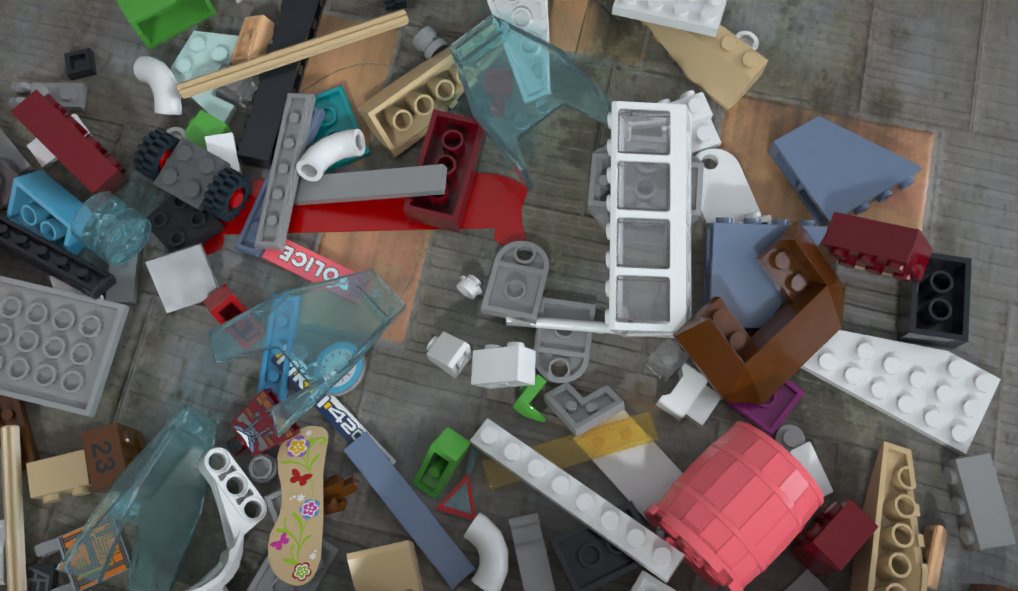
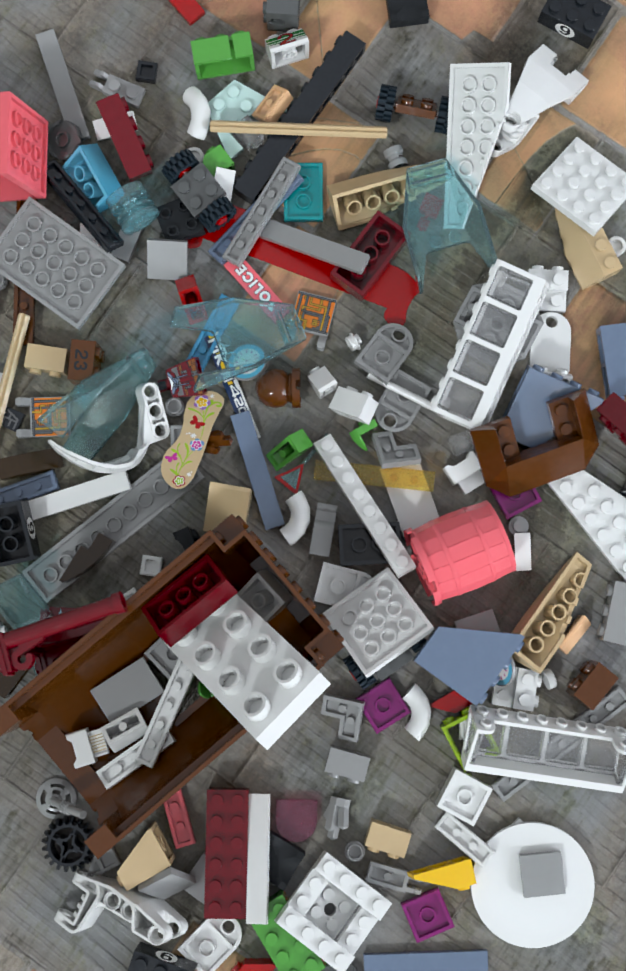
camera: 20 degrees right, 10 degrees up
white cylinder [296,129,366,182] -> none
dark red brick [789,499,879,577] -> none
none -> reddish brown tile [255,368,301,408]
none -> flag [286,290,337,351]

